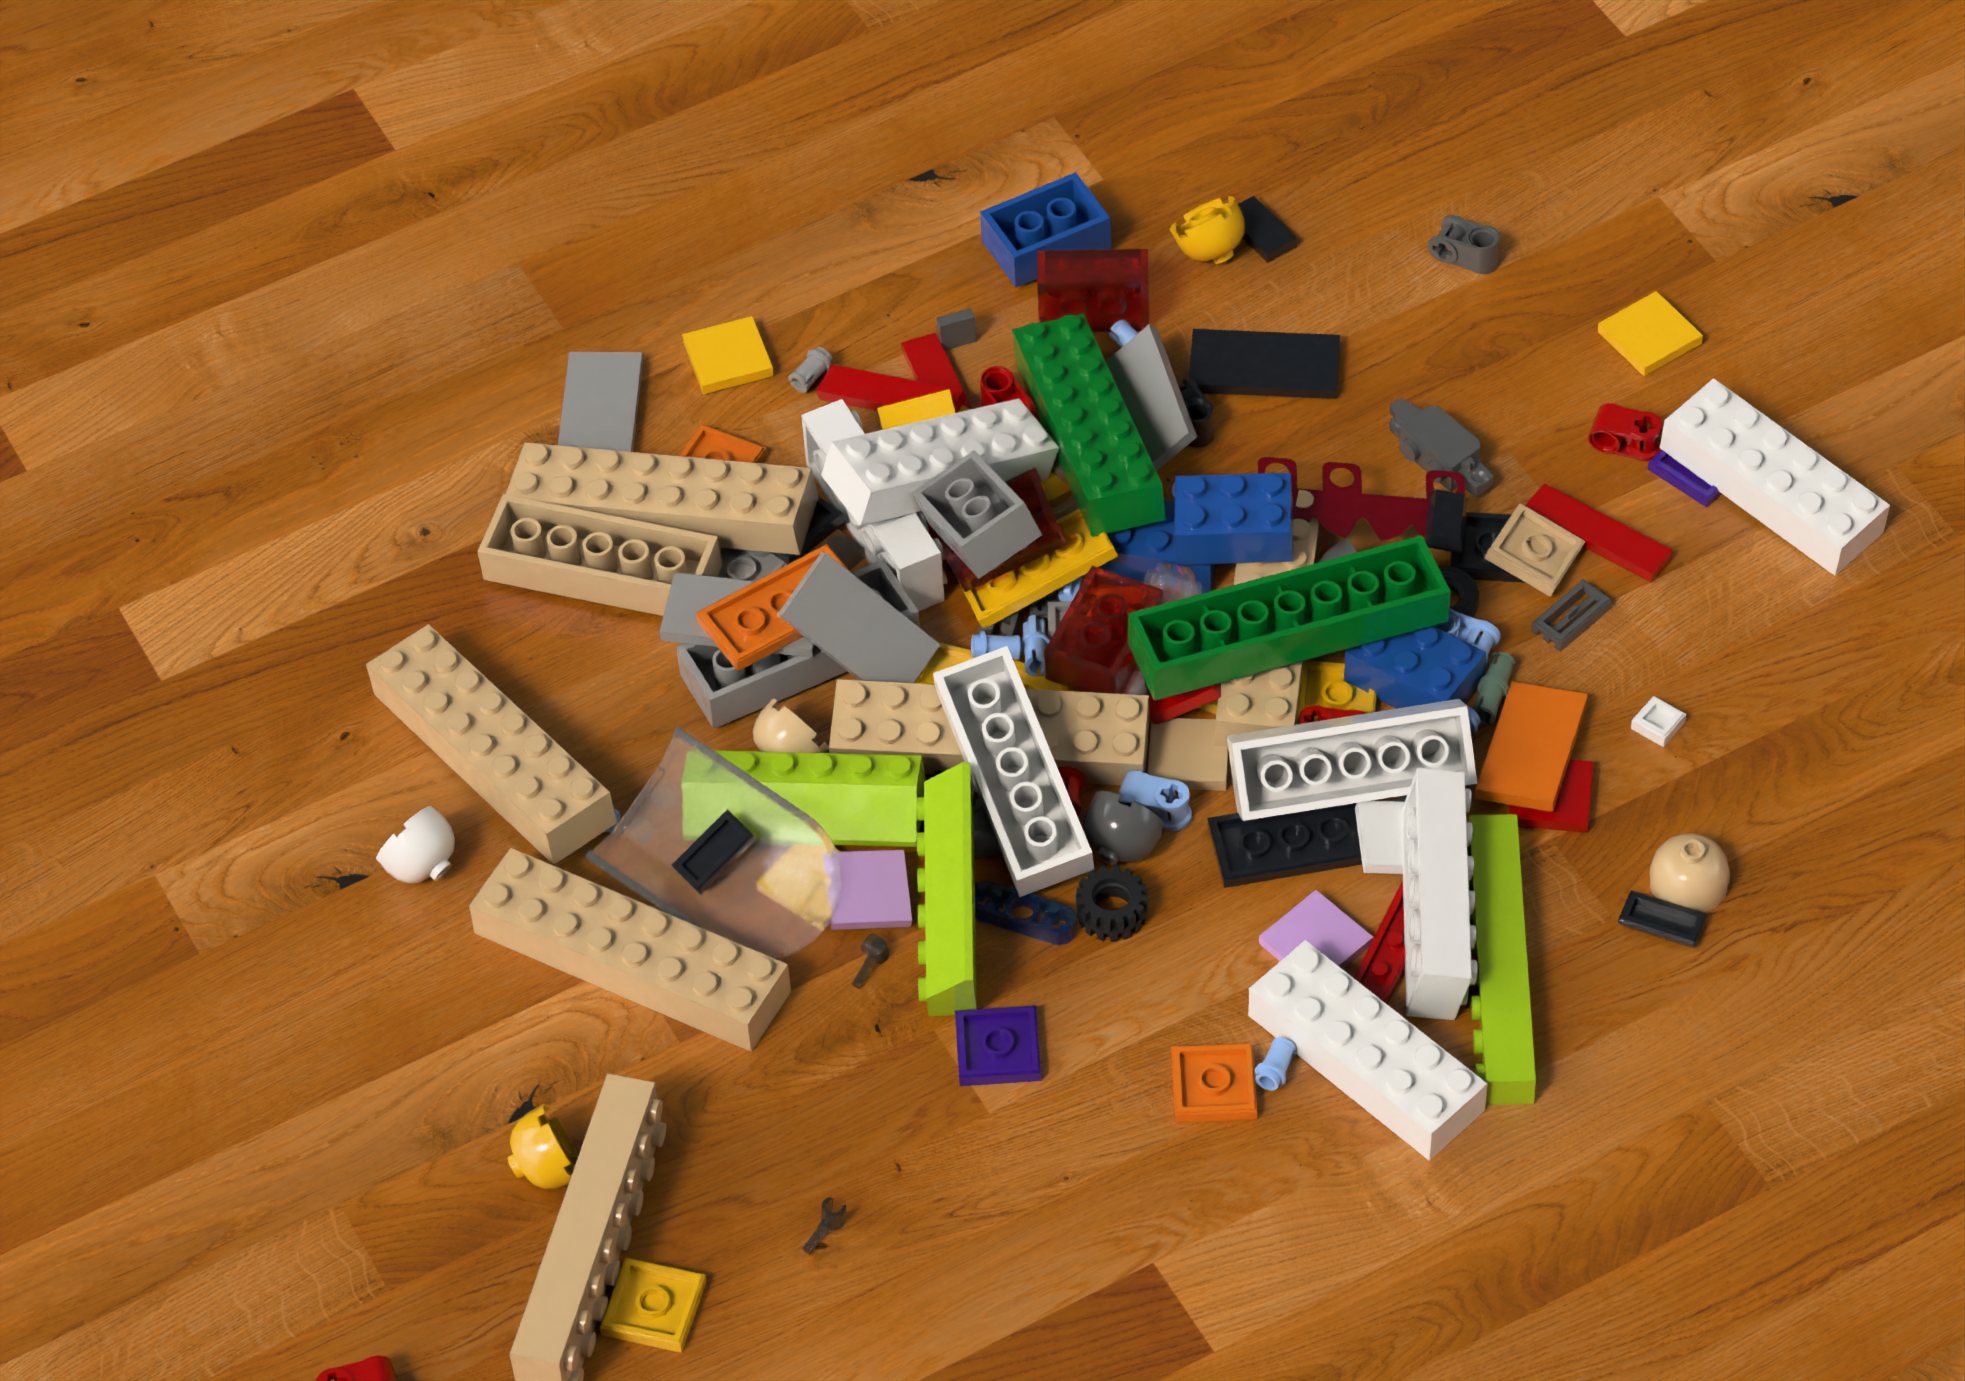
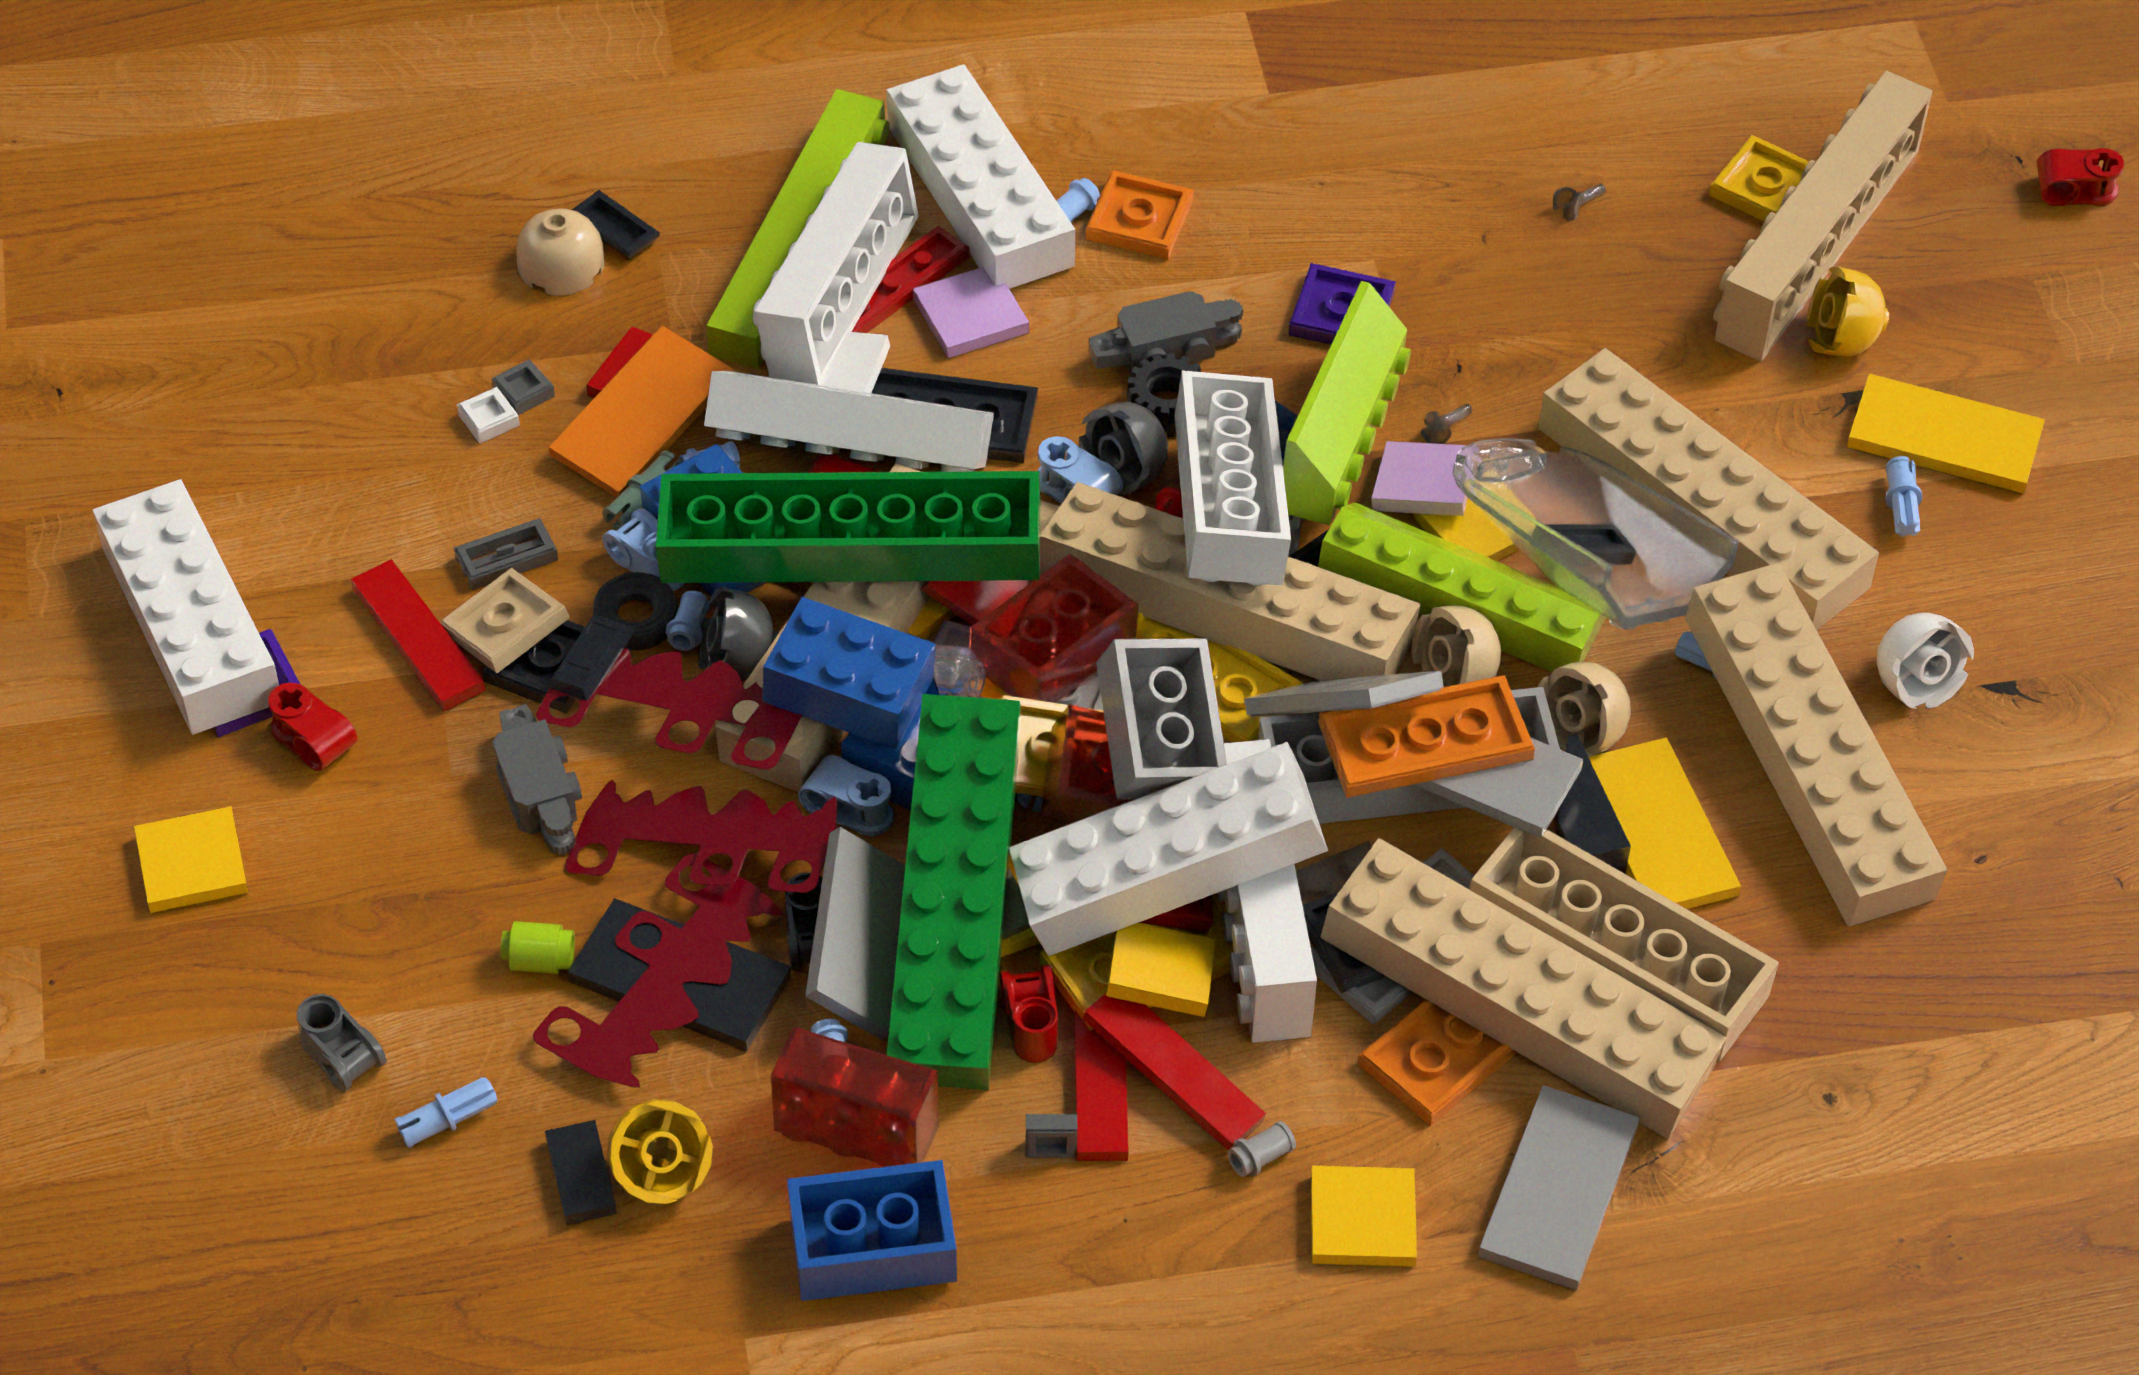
camera: 165 degrees left, 0 degrees up
none -> light blue axle [394,1078,497,1149]
none -> dark grey tile [492,359,555,415]
none -> lime brick [500,921,575,974]
none -> dark red piece [533,853,784,1088]
none -> dark red piece [565,779,837,893]
none -> dark grey hinge [1088,291,1243,376]
none -> tan cylinder [1538,661,1631,757]
none -> black slope [1555,734,1631,874]
none -> yellow tile [1589,737,1741,909]
none -> yellow tile [1847,373,2045,494]
none -> light blue axle [1885,456,1923,537]

